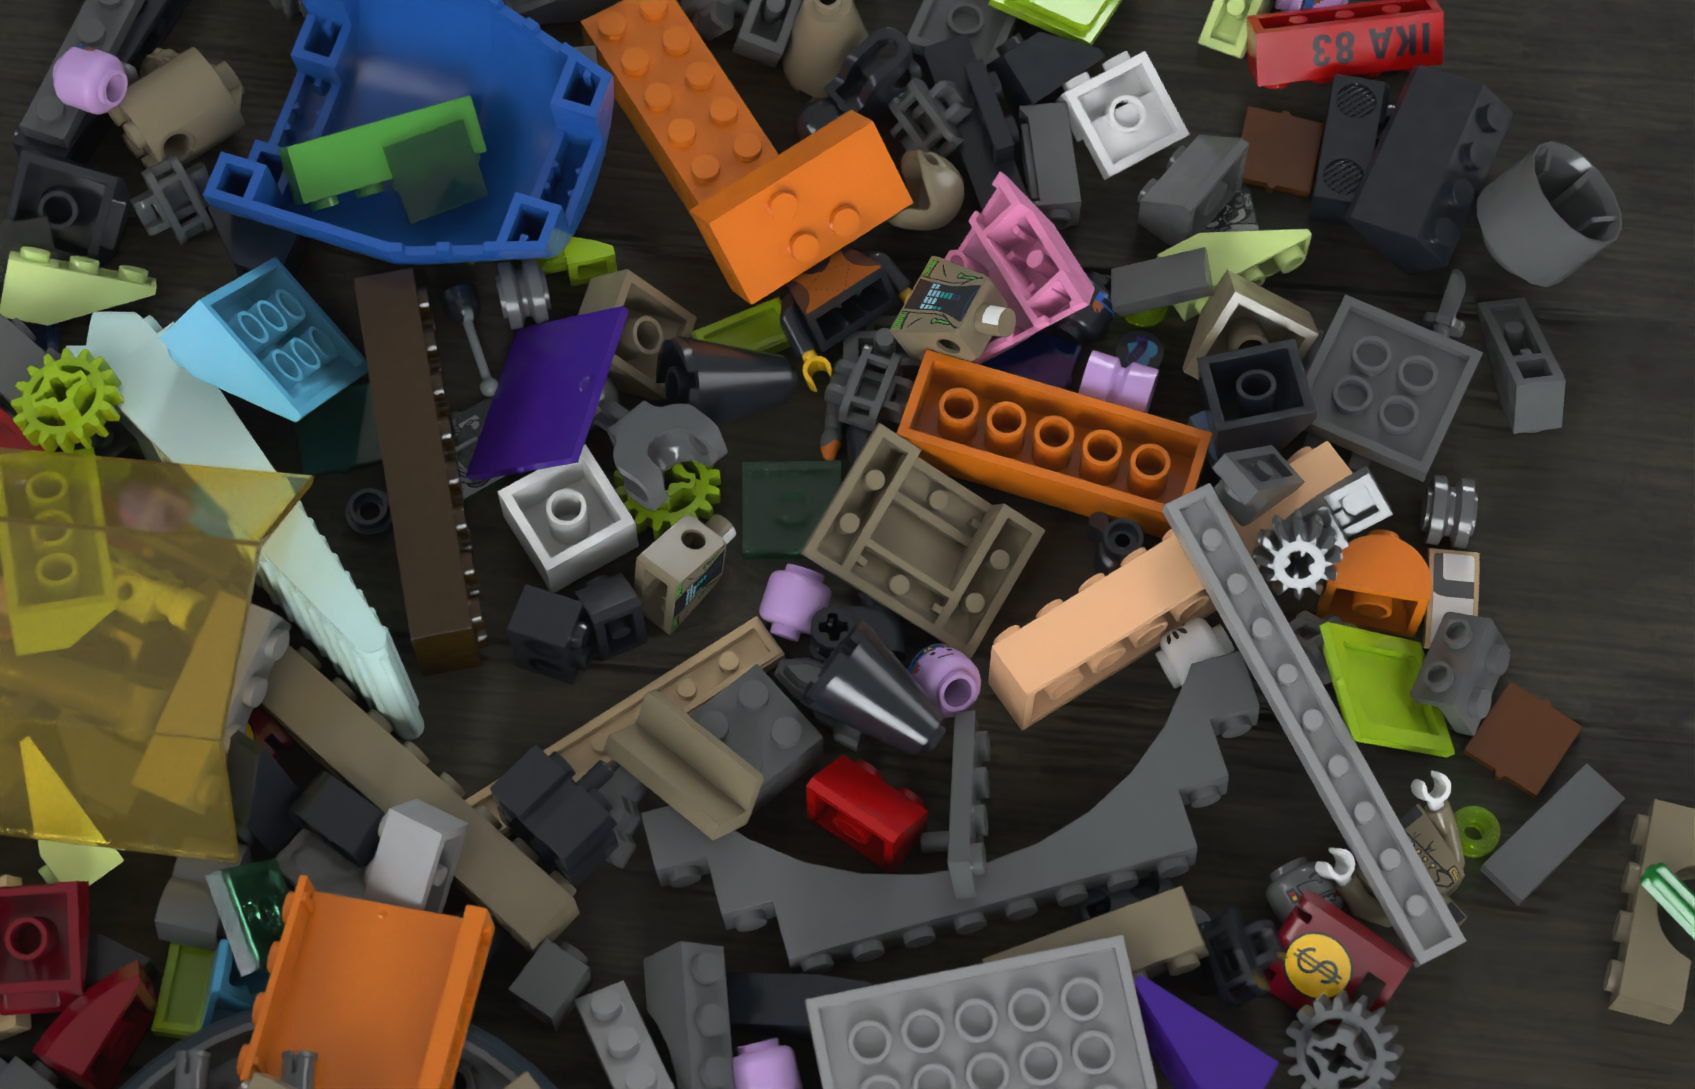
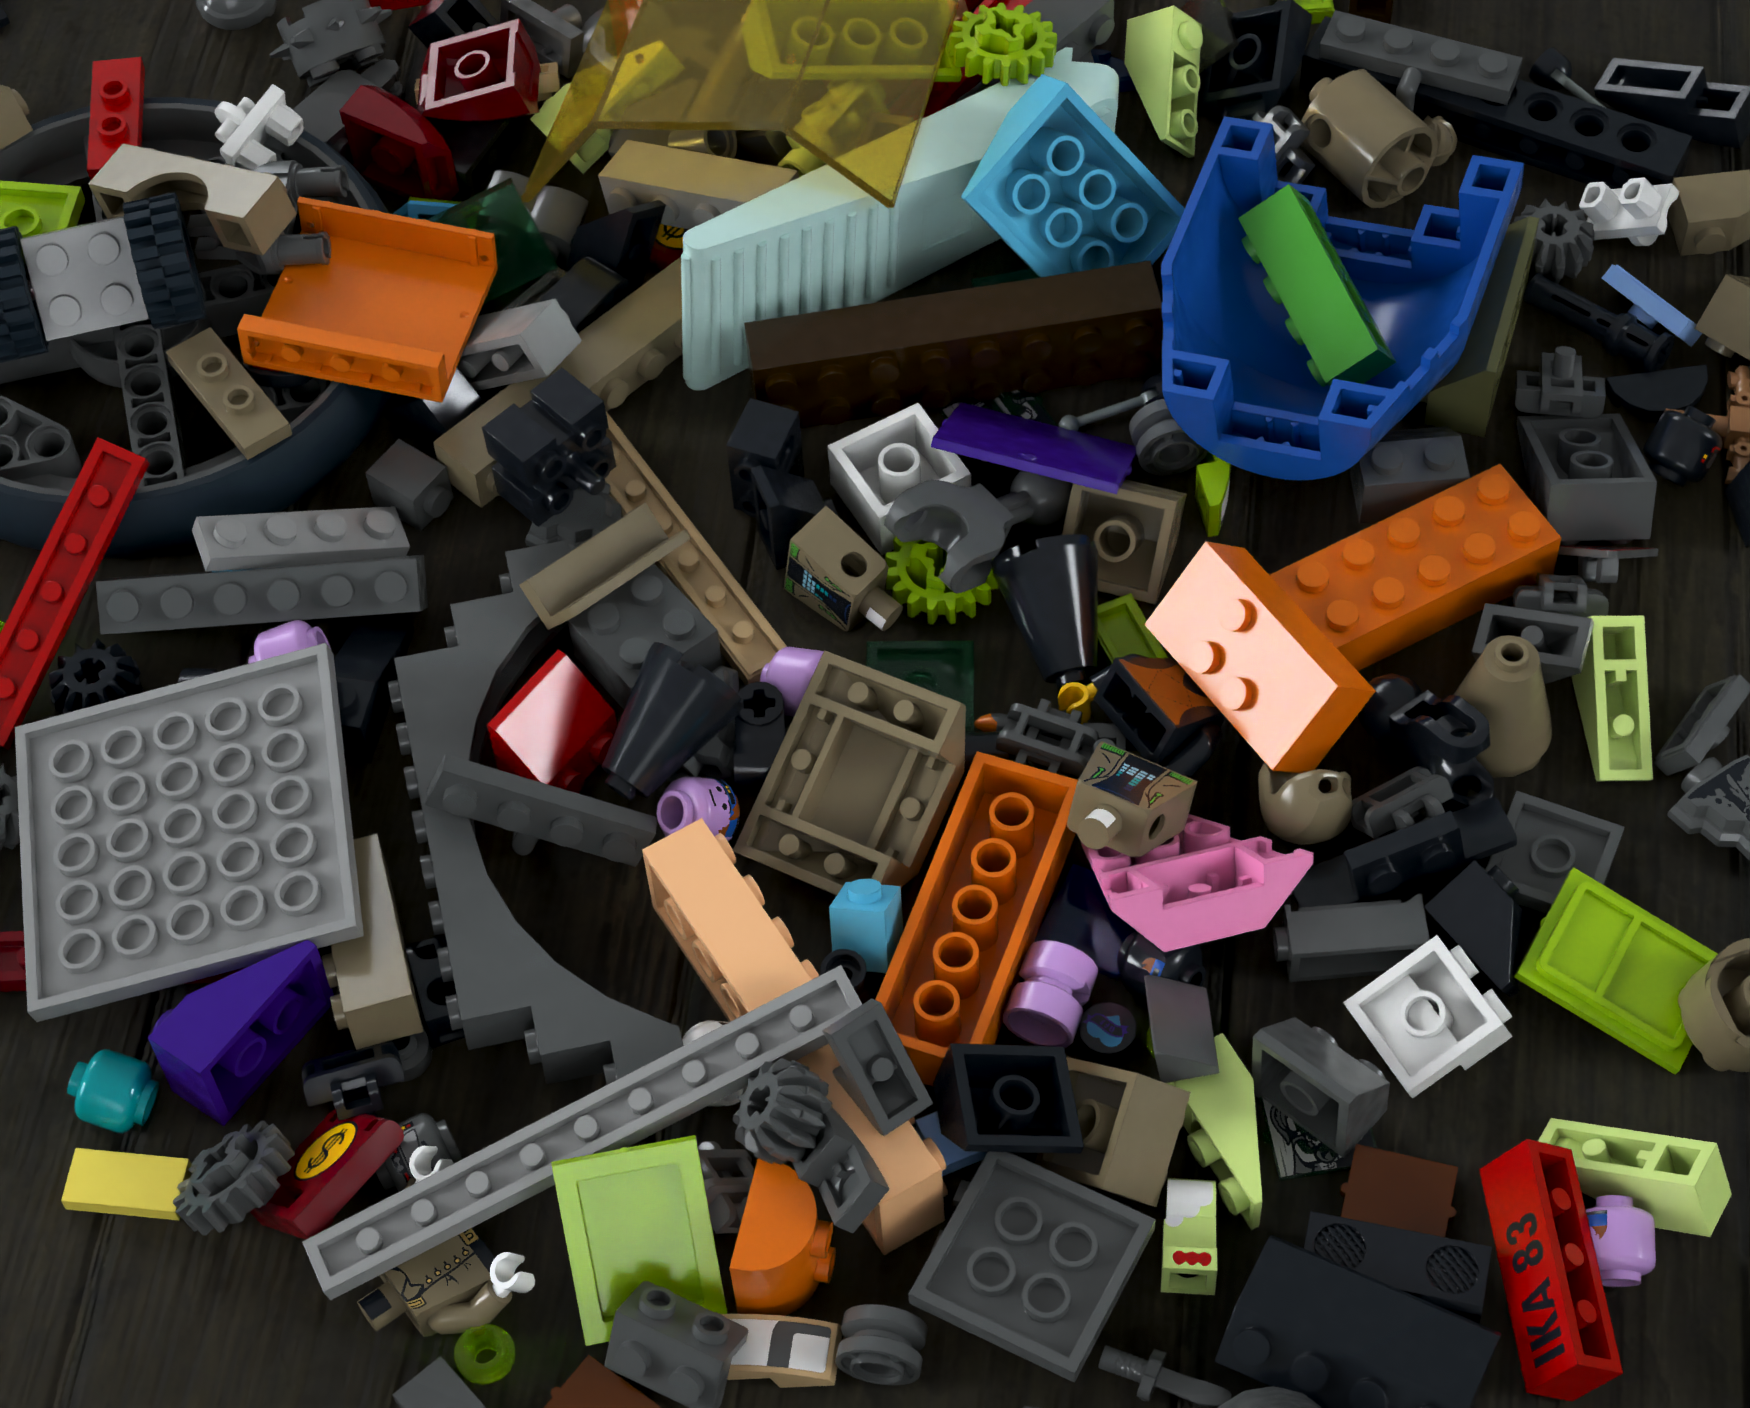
camera: 95 degrees right, 10 degrees down
lavender head [53,45,128,115] -> none
clear green piece [383,119,489,224] -> none
none -> medium azure brick [829,879,903,973]
none -> yellowish green leg [1161,1178,1217,1295]

